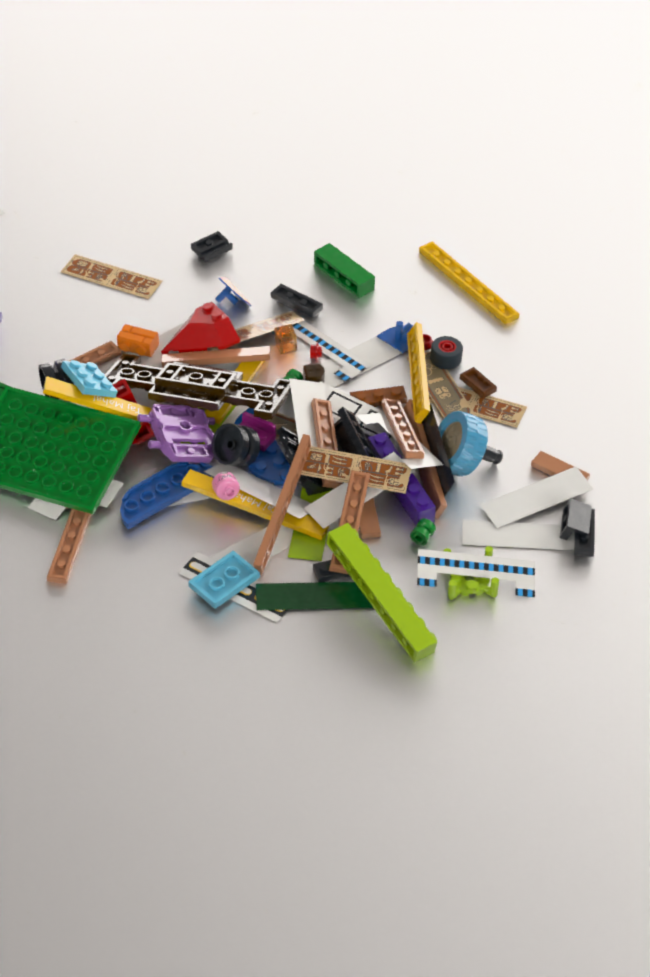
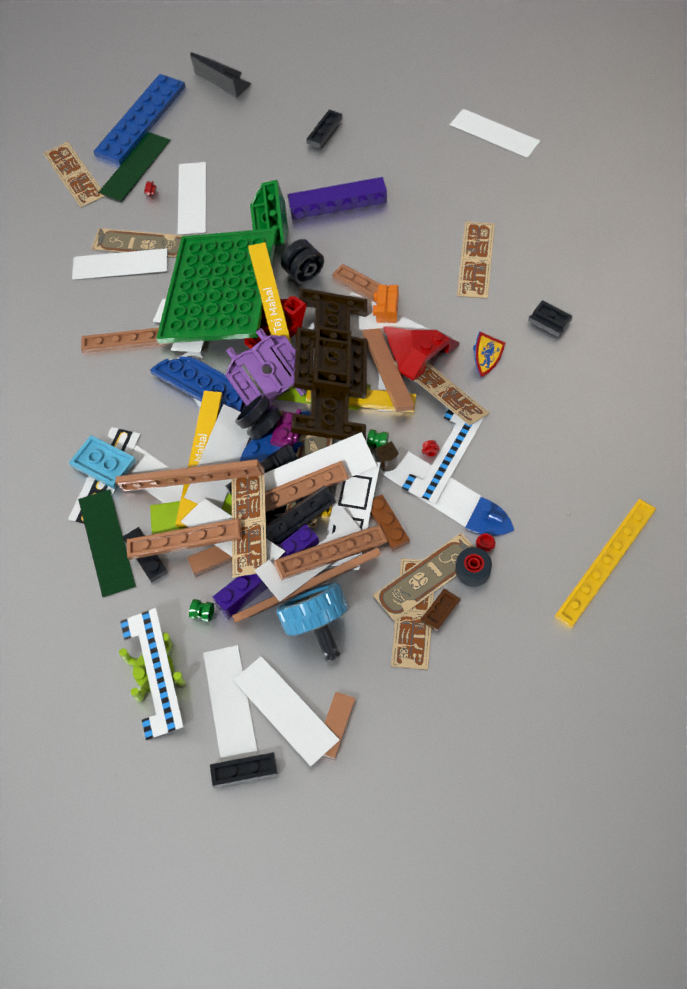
camera: 80 degrees right, 15 degrees up
medium azure plate [61,360,118,398] -> none
bright pink head [212,472,240,500] -> none
black plate [271,284,323,318] -> none
clear orange brick [274,324,297,355] -> none
green brick [314,243,375,298] -> none
lime brick [326,523,437,663] -> none
yellow tile [407,322,430,424] -> none
panel [559,498,592,540] -> none

